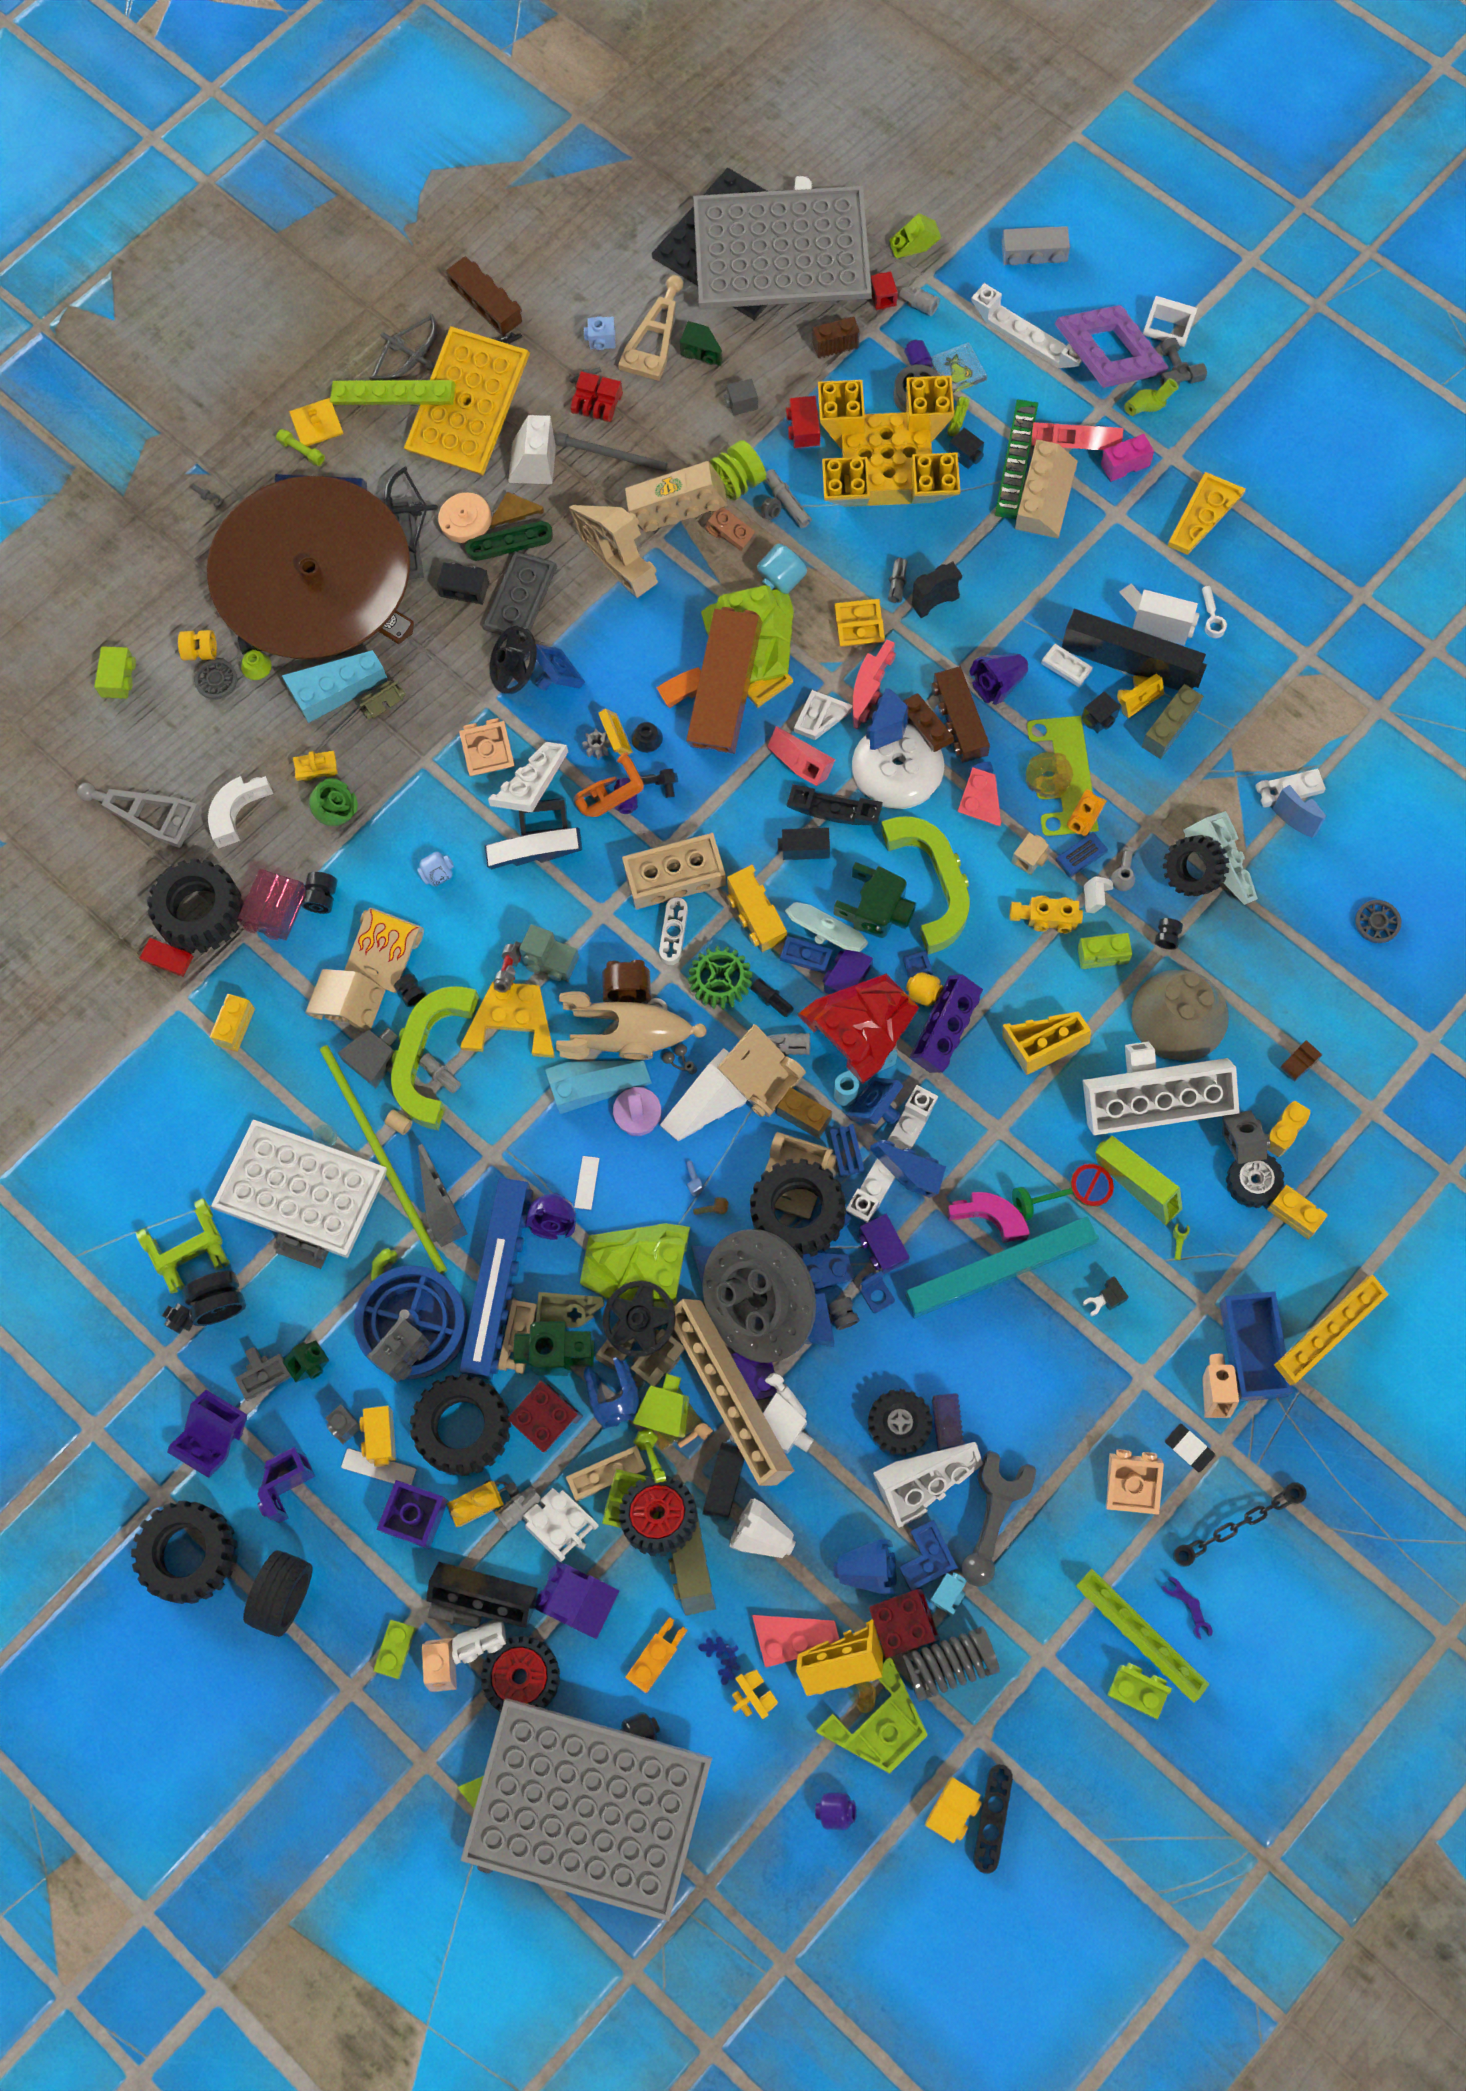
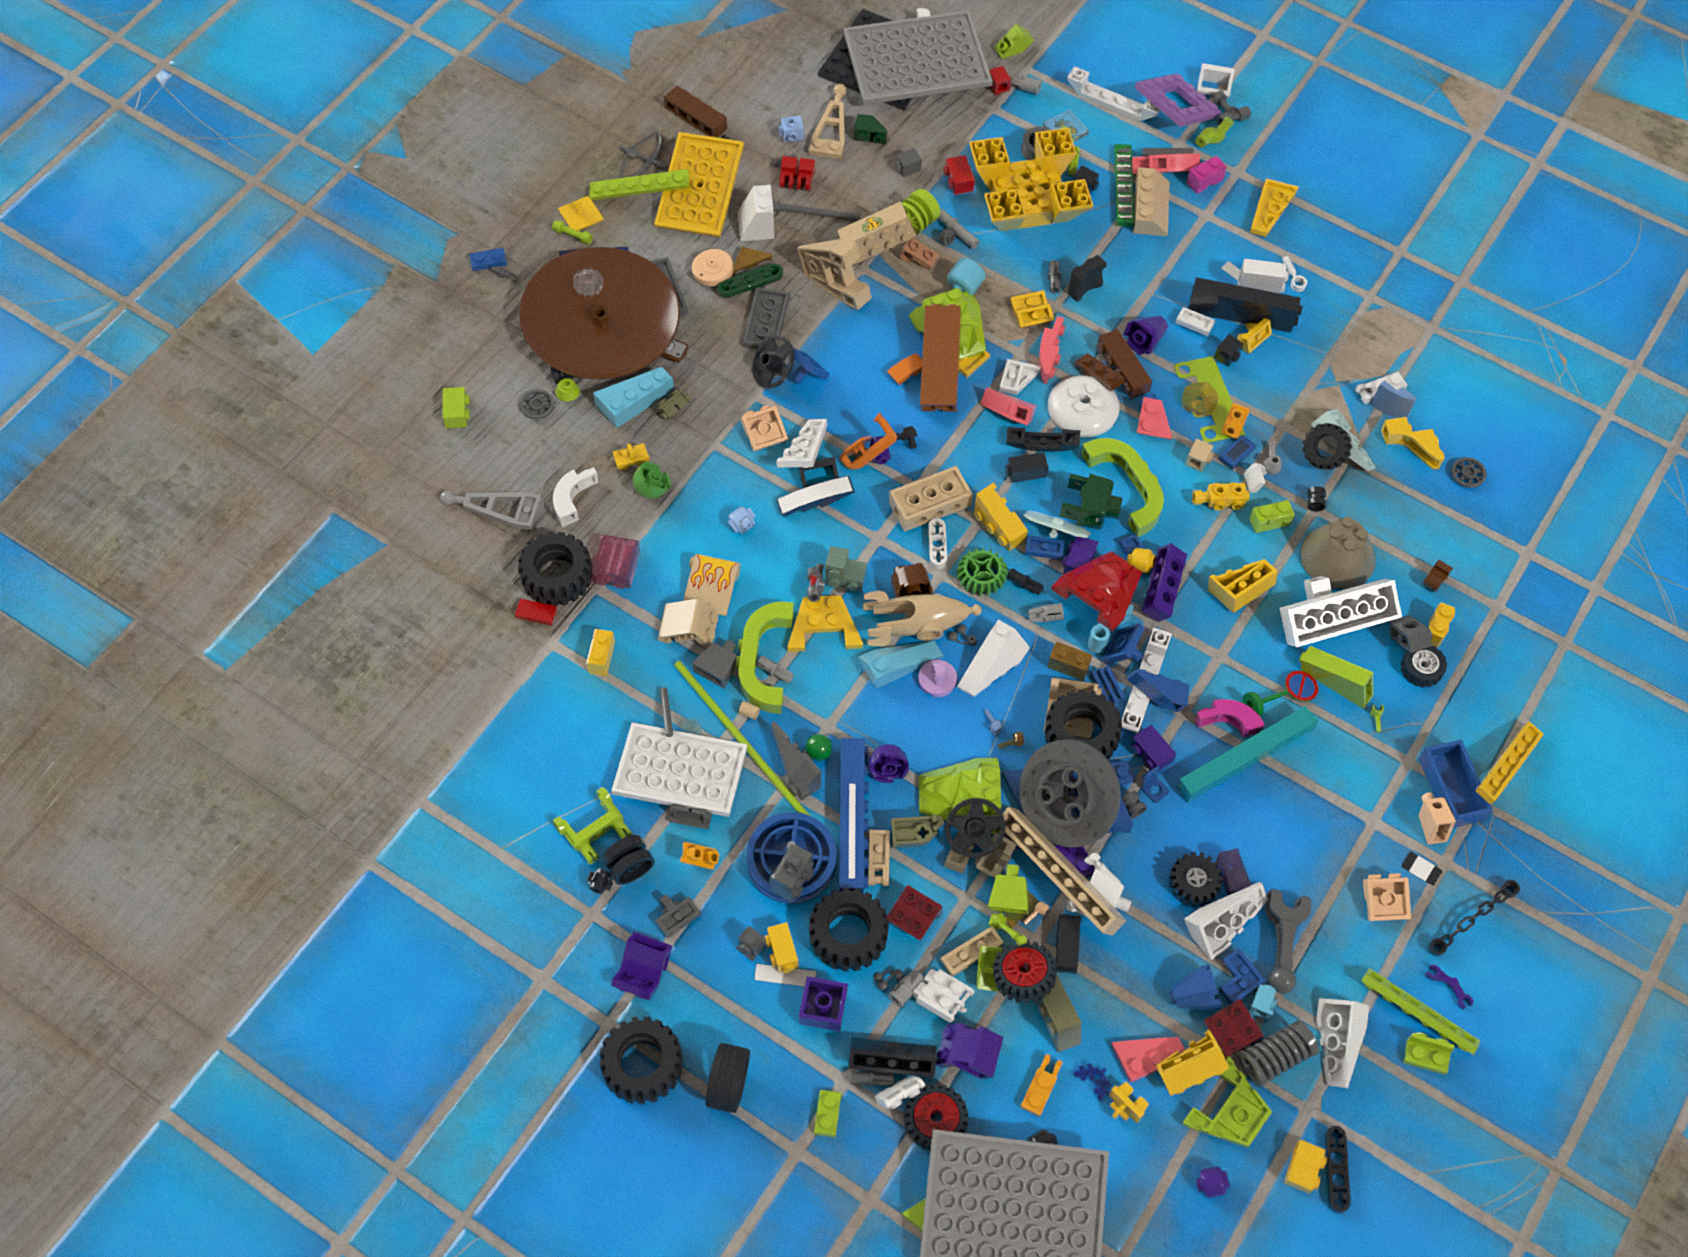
camera: 15 degrees left, 10 degrees down
yellow wheel [178,630,217,661] -> none
dark purple piece [257,1447,315,1523] -> none
dark green brick [283,1340,330,1382] -> none
black wheel [301,872,338,914] -> none
lime arm [371,1248,398,1282] -> none
black piece [383,466,438,553] -> none
black wheel [394,974,427,1007] -> none
light nougat torso [422,1638,457,1692] -> none
black brick [436,562,490,605] -> none
yellow tile [447,1481,504,1527] -> none
dark green piece [513,1321,594,1376] -> none
white sticker [574,1156,600,1210] -> none
light grey gear [582,729,612,760] -> none
blue piece [584,1357,641,1429] -> none
yellow tile [598,708,633,755] -> none
black cone [631,722,663,753] -> none
tan door [717,1024,806,1117] -> none
white cone [729,1499,796,1558] -> none
reddish brown brick [812,316,860,359] -> none
clear yellow arm [854,1681,876,1713] -> none
blue slope [866,688,908,750] -> none
dark purple brick [904,339,933,368] -> none
light grey brick [1002,226,1070,265] -> none
pearl dark grey piece [1083,1276,1129,1316] -> none
olive brick [1142,684,1204,759] -> none
yellow brick [1267,1184,1328,1239] -> none
none -> blue plate [469,248,507,271]
none -> clear gear [573,267,603,297]
none -> dark grey bar [660,688,673,737]
none -> light orange hips [680,842,719,870]
none -> green piece [805,734,832,761]
none -> dark grey tile [1141,148,1194,155]
none -> white wedge [1316,998,1369,1088]
none -> yellow arch [1381,417,1444,470]

